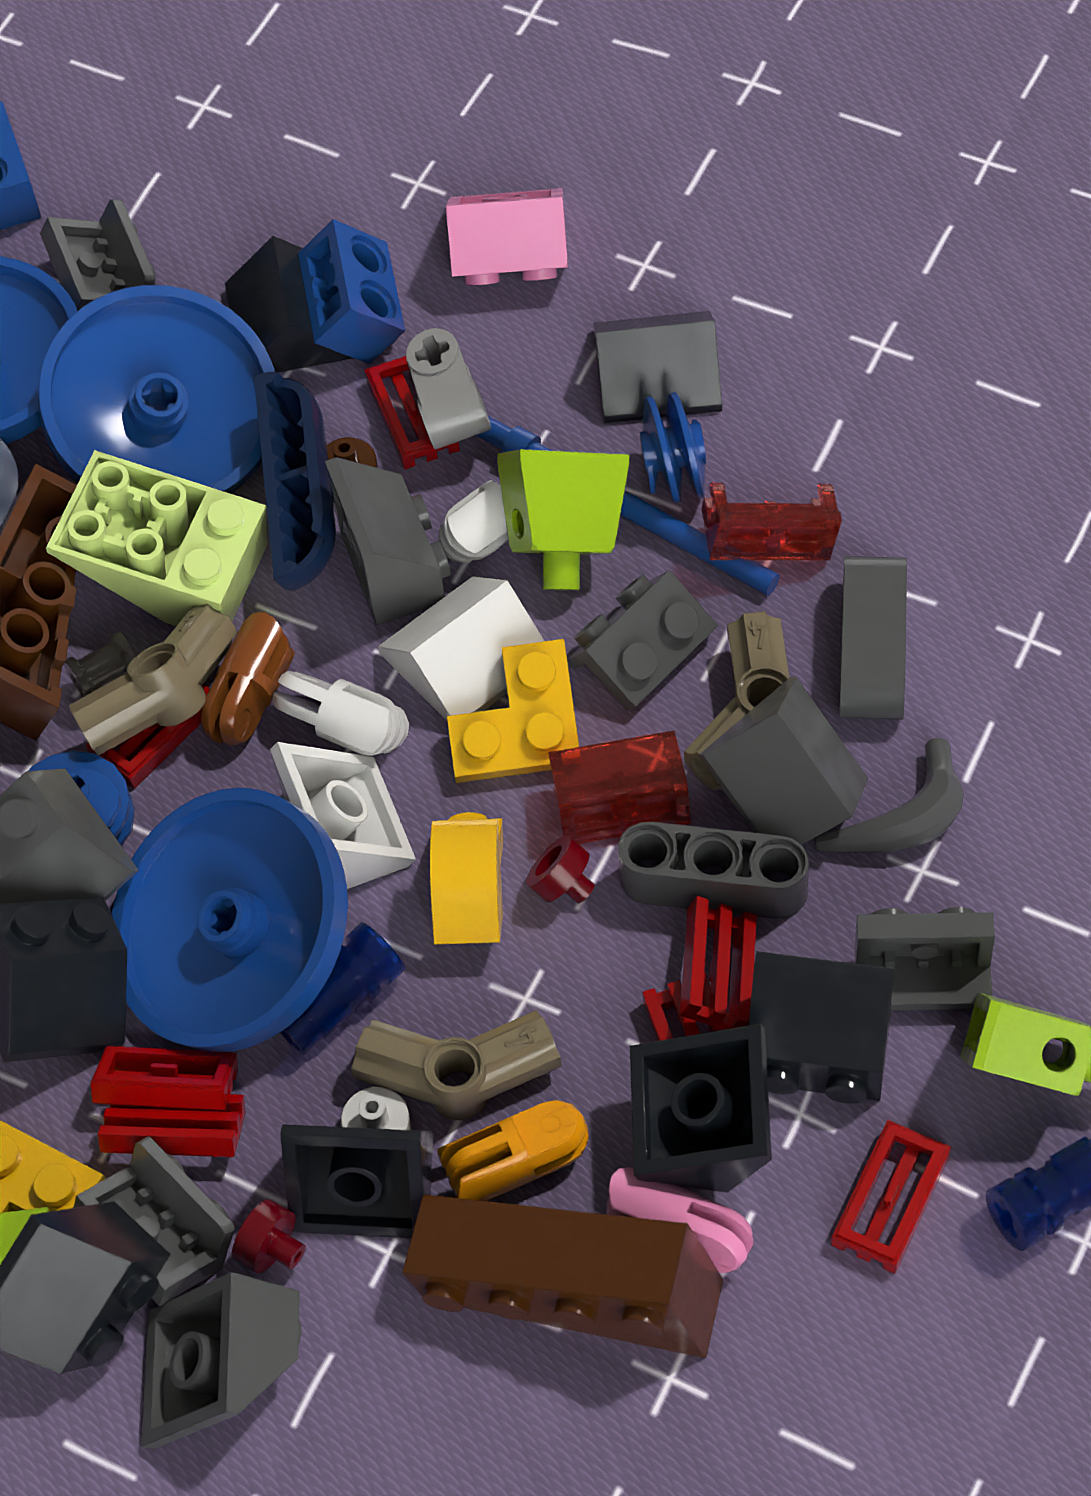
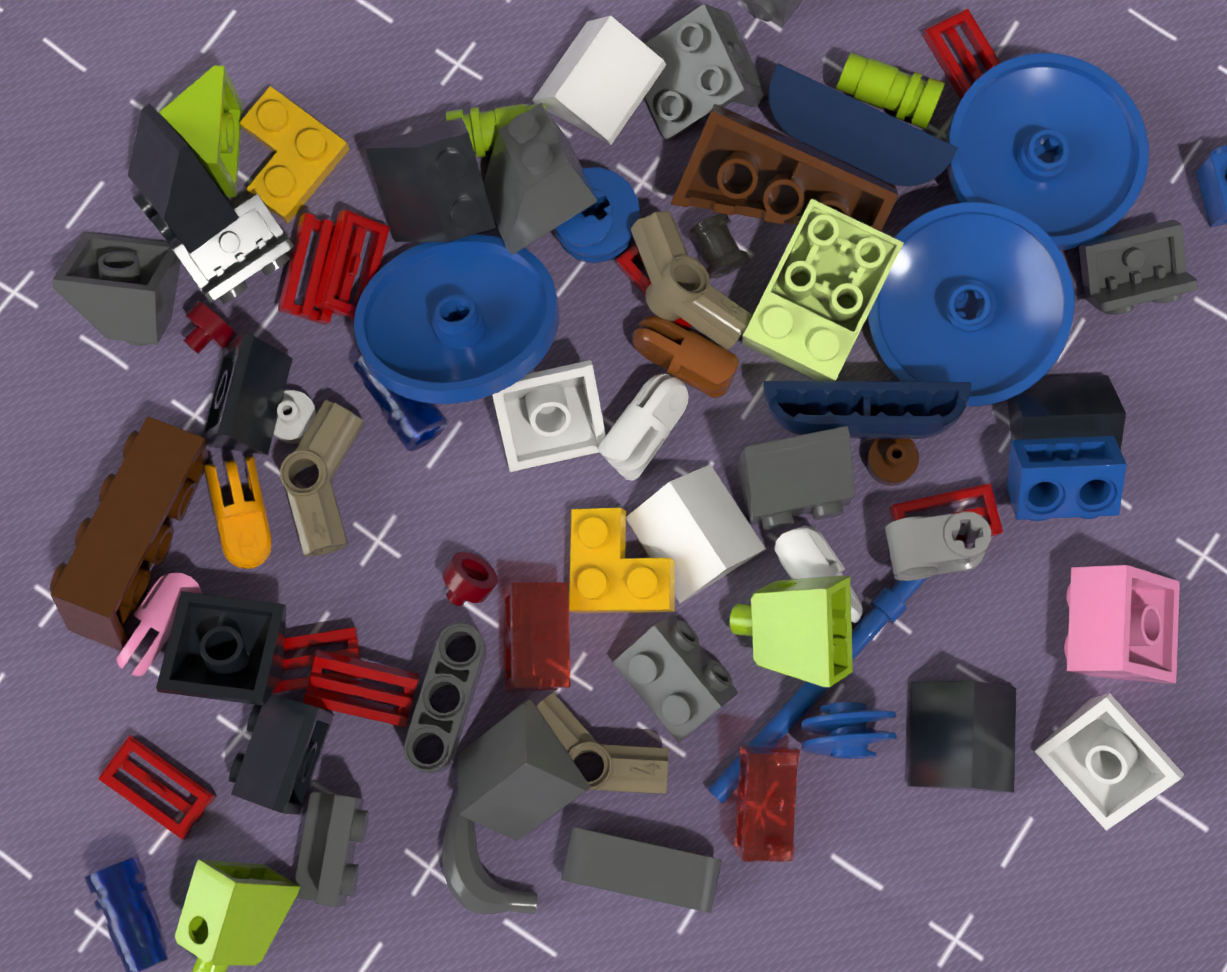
camera: 90 degrees right, 20 degrees up
yellow brick [430,812,504,944] -> none
none -> white slope [1034,693,1184,831]

